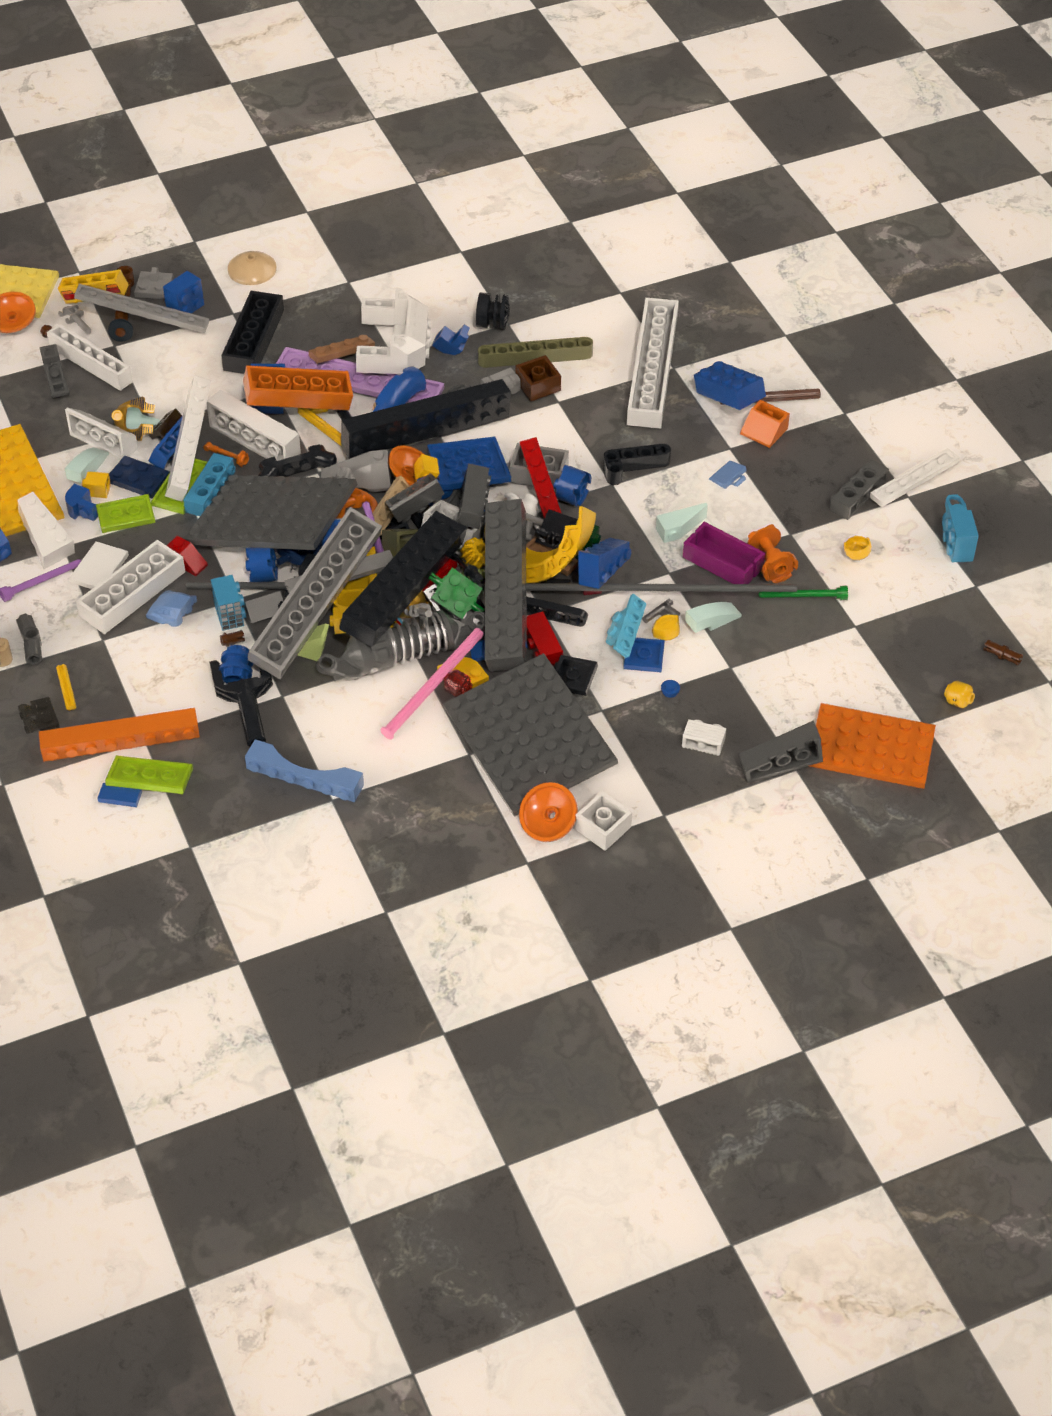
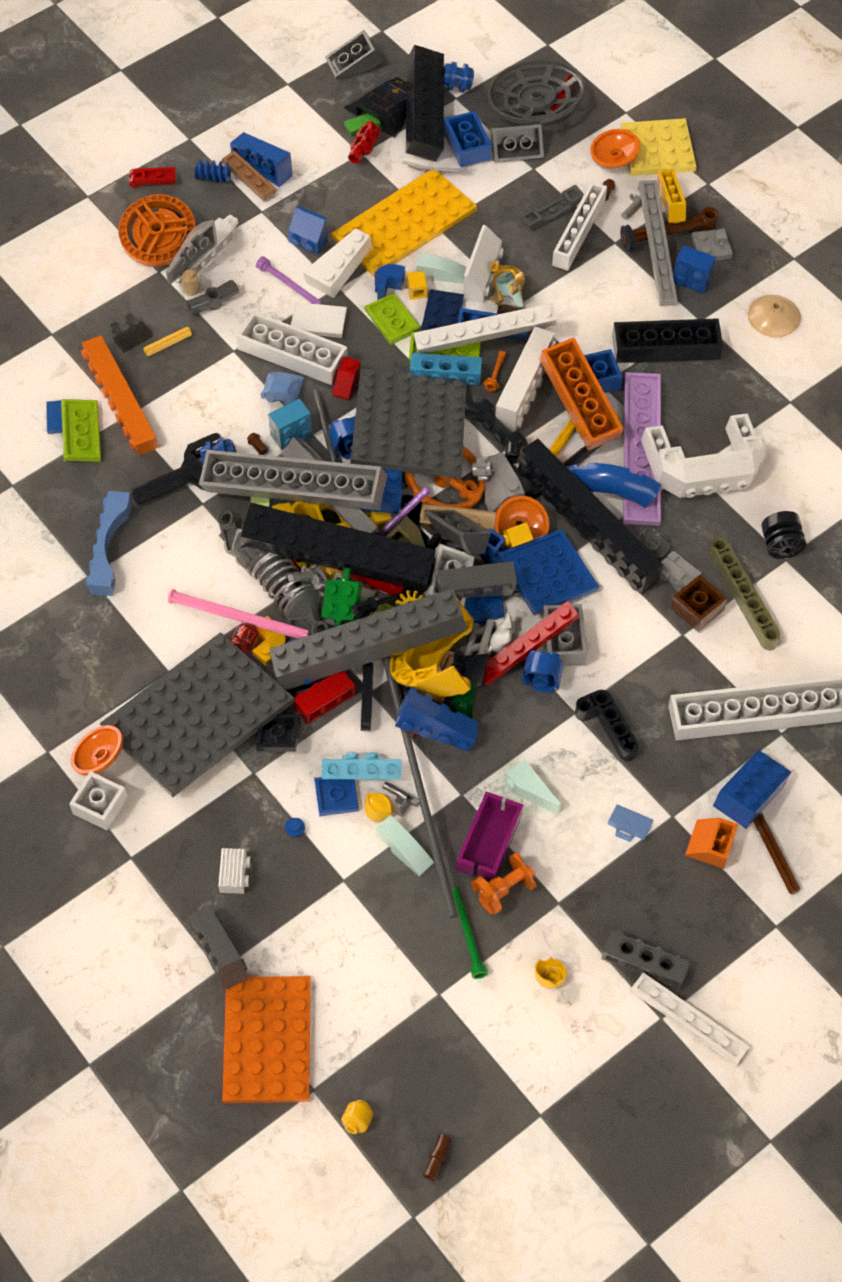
camera: 75 degrees right, 10 degrees up
medium nougat plate [309,335,375,364] -> none
blue brick [432,324,470,355] -> none
dark azure brick [942,494,979,563] -> none

